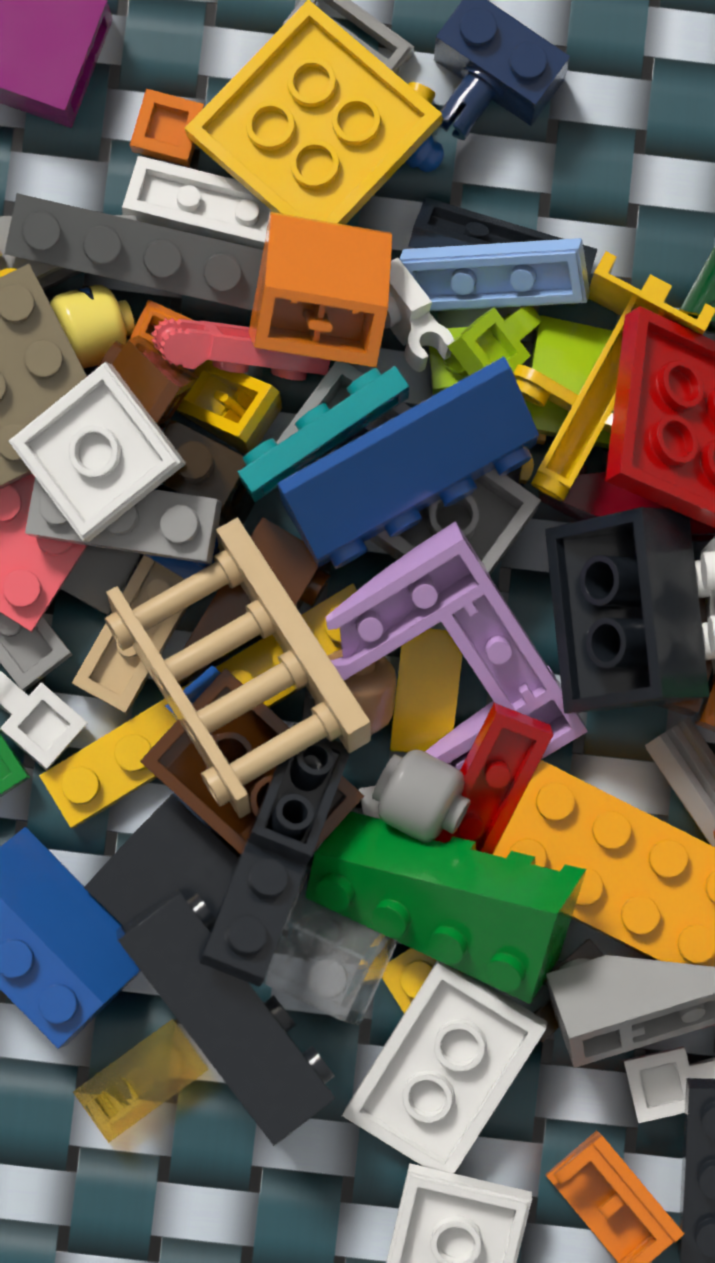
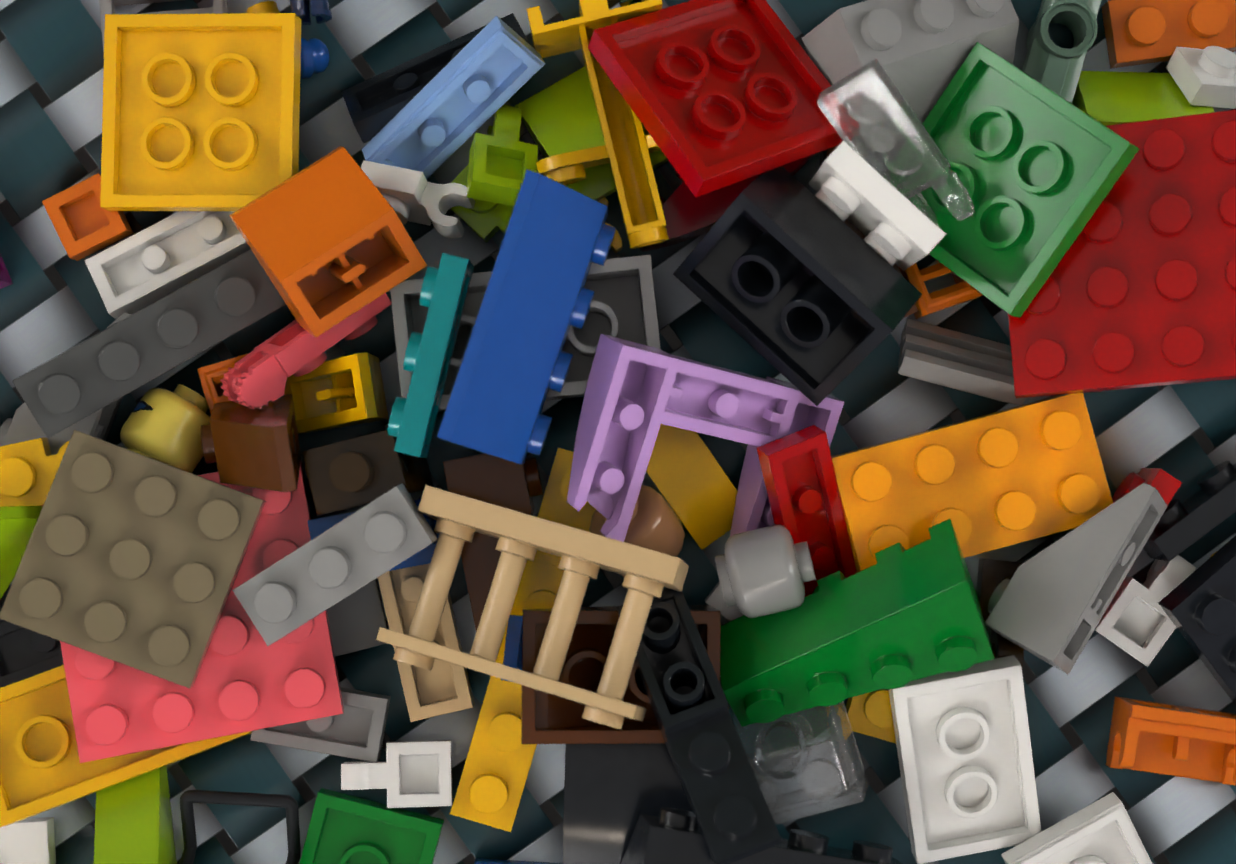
camera: 50 degrees left, 5 degrees up
white plate [9,362,186,542] -> none

